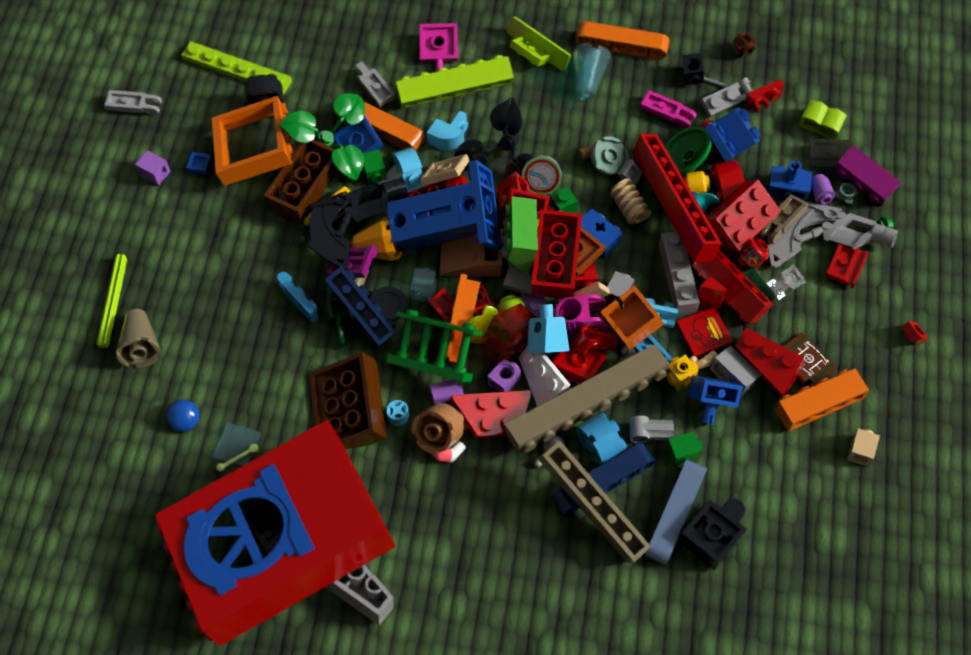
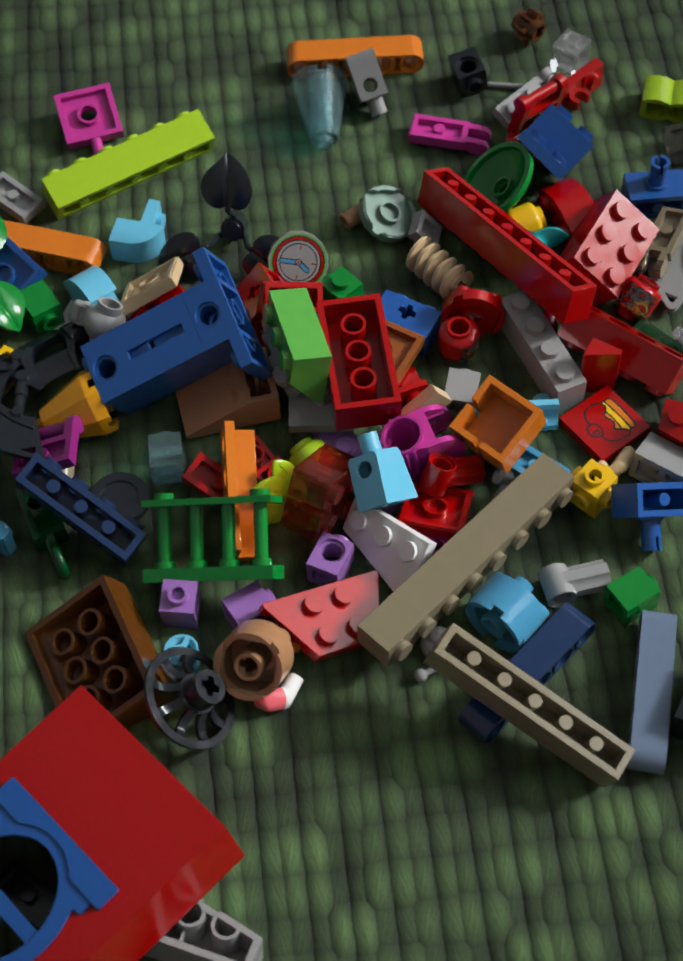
camera: 15 degrees left, 5 degrees down
lime bracket [507,16,571,71] -> none
none -> light grey piece [68,297,126,341]
none -> black wheel [143,647,235,751]
none -> medium lavender brick [159,579,202,629]
none -> light grey torso [344,48,388,117]
none -> red head [438,315,480,363]
none -> red plate [441,286,505,339]
none -> red plate [507,73,568,134]
none -> clear brick [550,29,592,78]

